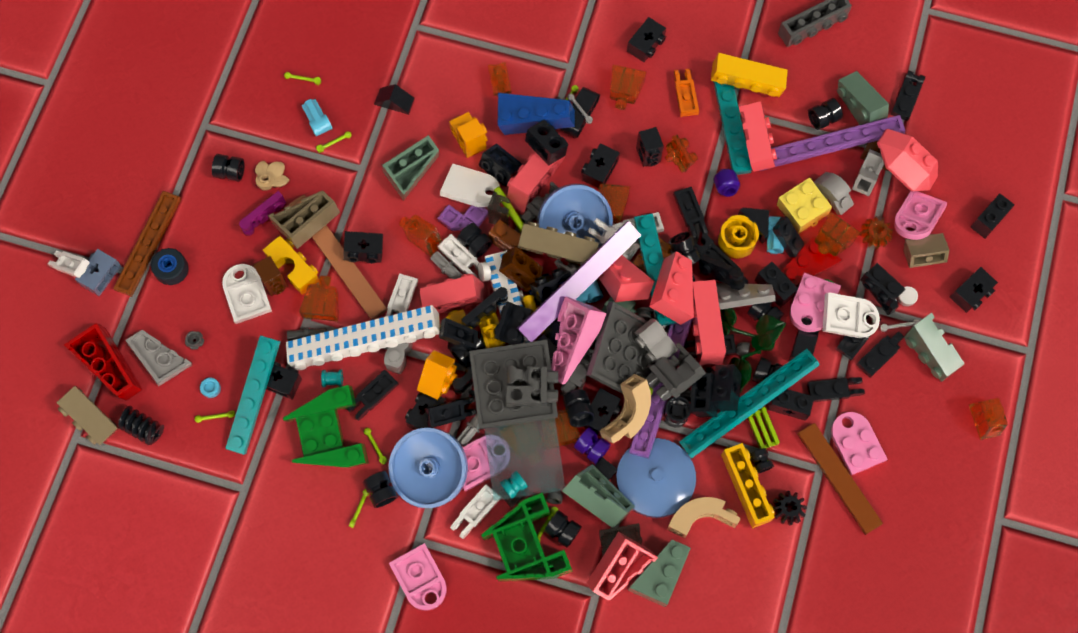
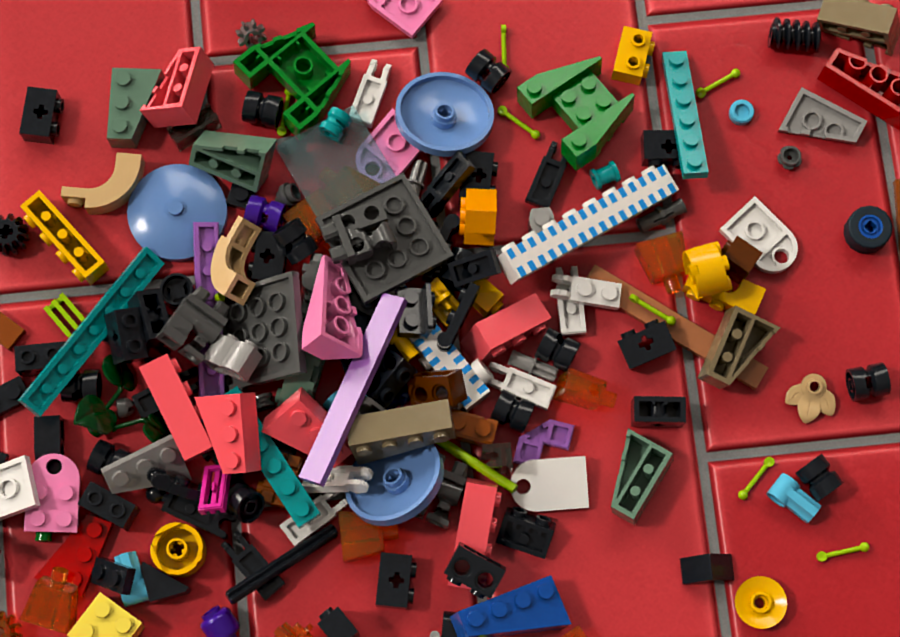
camera: 155 degrees right, 5 degrees up
magenta plate [239,191,286,236] -> none
light orange brick [449,112,488,158] -> none
black wheel [750,448,774,474] -> none
none -> black brick [19,87,64,145]
none -> dark pink tile [198,465,231,515]
none -> black axle [225,524,339,604]
none -> dark grey gear [235,19,267,49]
none -> dark grey plate [275,183,301,207]
none -> black wheel [534,327,581,372]
none -> white hinge [550,274,622,310]
none -> yellow brick [611,26,655,86]
none -> lime hinge [629,294,676,326]
none -> black brick [631,396,686,428]
none -> yellow brick [682,241,732,299]
none -> yellow dish [735,576,787,629]
none -> black wheel [795,454,844,502]

